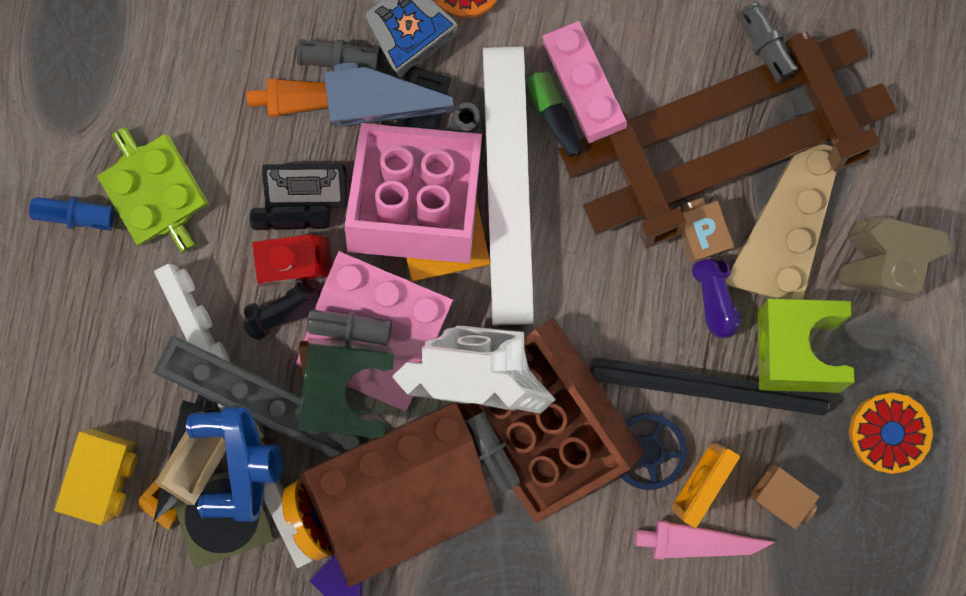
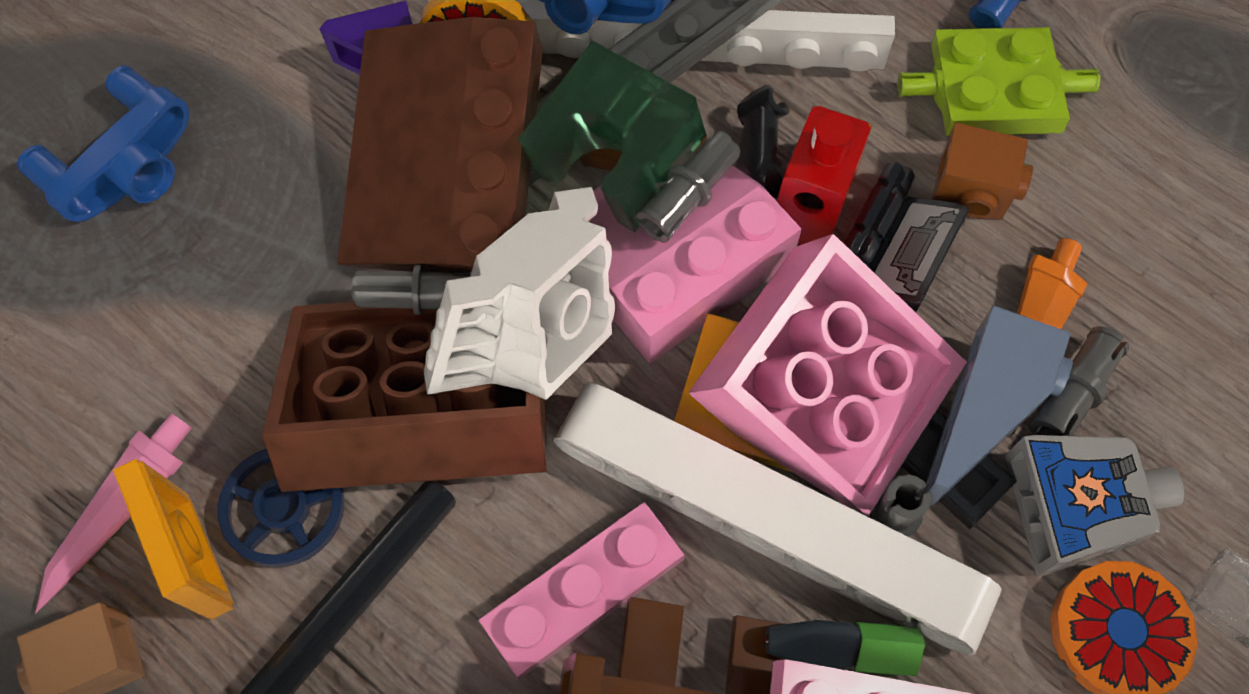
camera: 125 degrees right, 20 degrees down
none -> bright pink plate [479,502,684,680]
none -> dark orange brick [932,122,1033,220]

